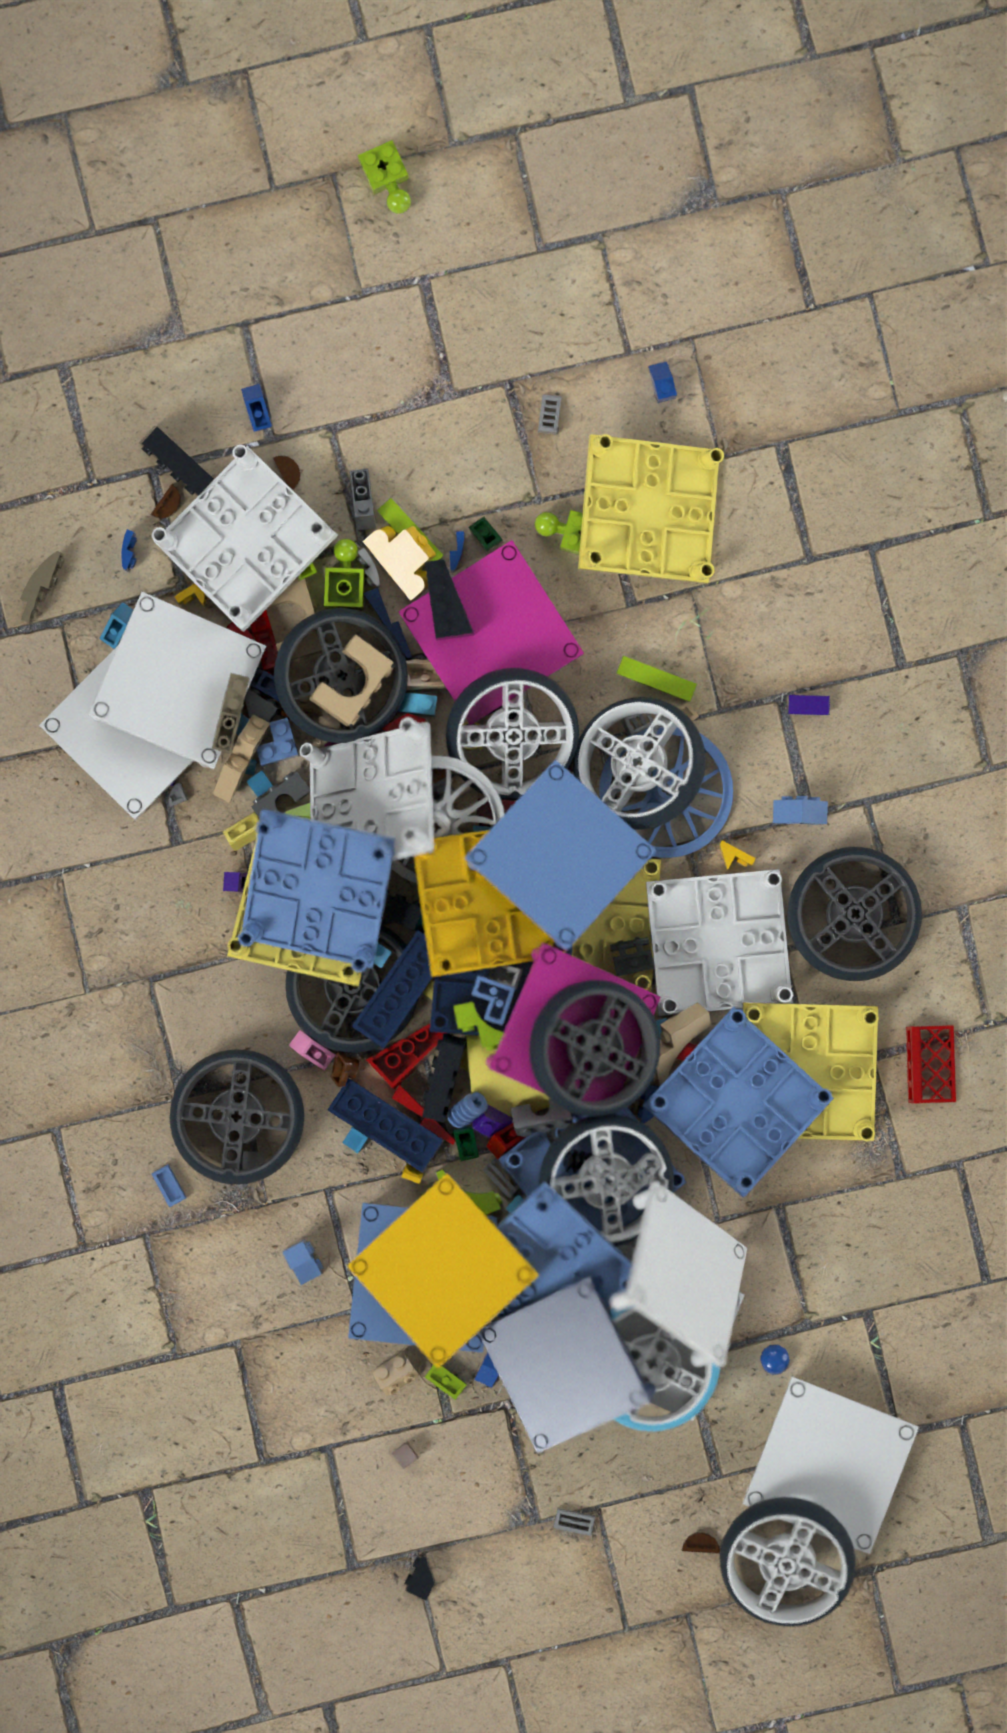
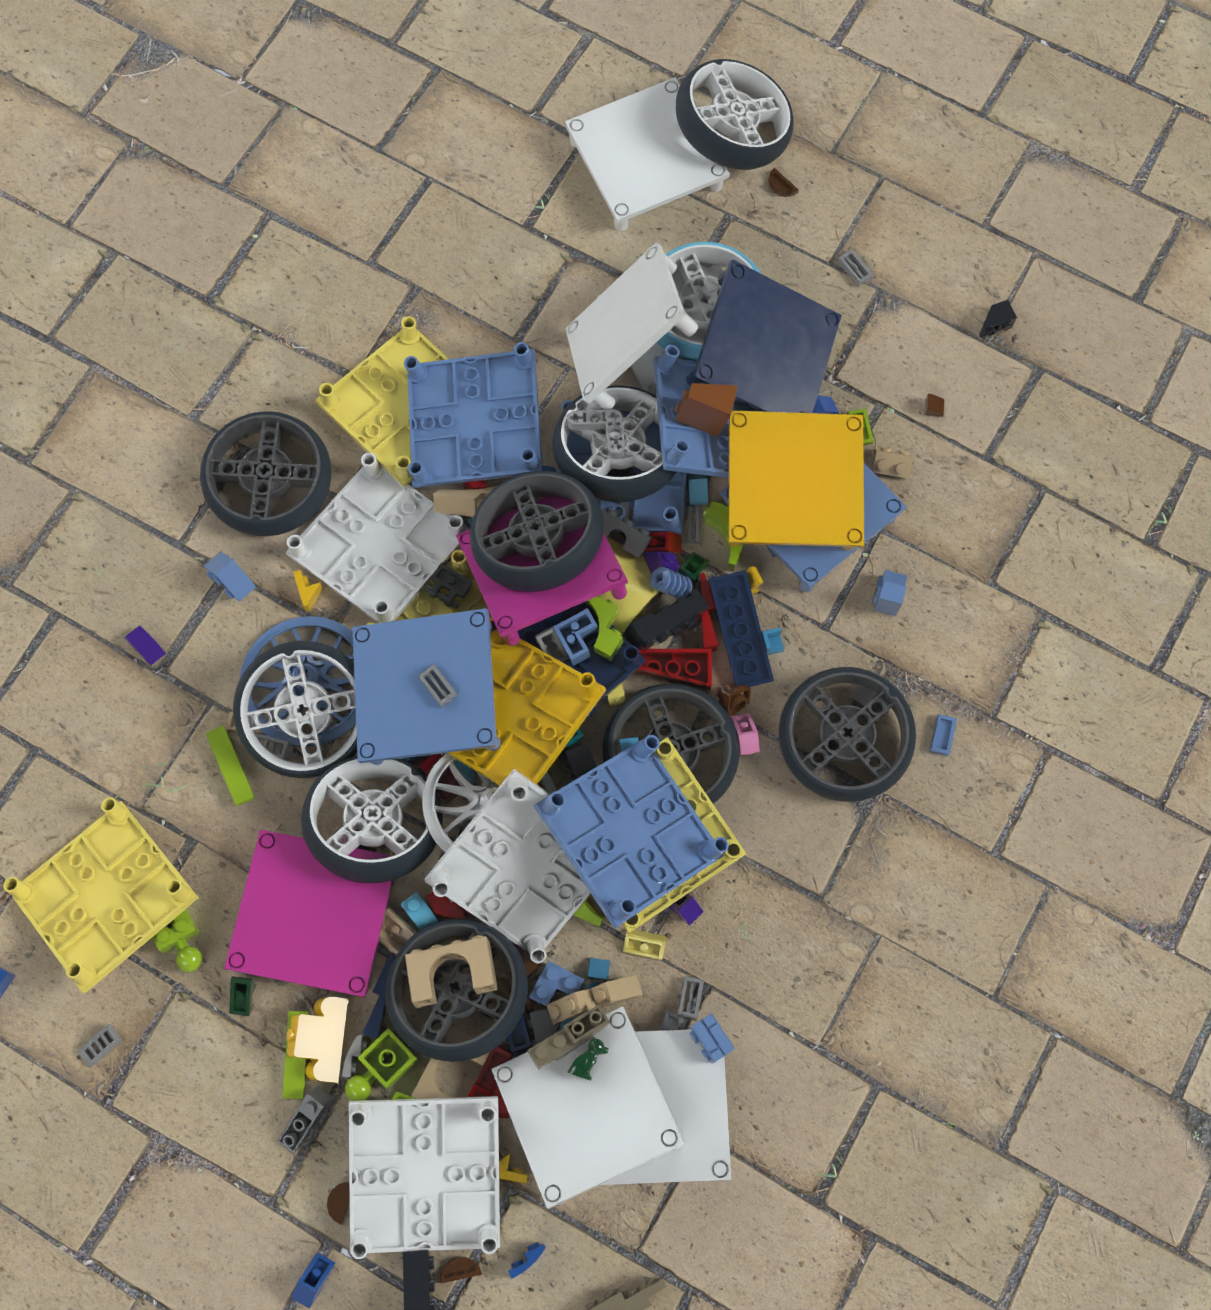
camera: 140 degrees left, 15 degrees down
dark azure slope [100,603,134,649] -> none
dark grey arch [251,772,310,818] -> none
dark blue plate [352,931,433,1048] -> none
black wedge [425,559,474,641] -> none
blue slope [450,531,464,572] -> none
blue hair [760,1344,790,1375] -> none
red fence [906,1025,956,1104] -> none
none -> light grey tile [418,664,458,708]
none -> reddish brown slope [522,952,538,978]
none -> dark green animal [567,1037,609,1081]
none -> dark orange slope [674,383,738,437]
none -> light grey tile [677,976,704,1021]
none -> medium blue brick [689,1013,735,1063]

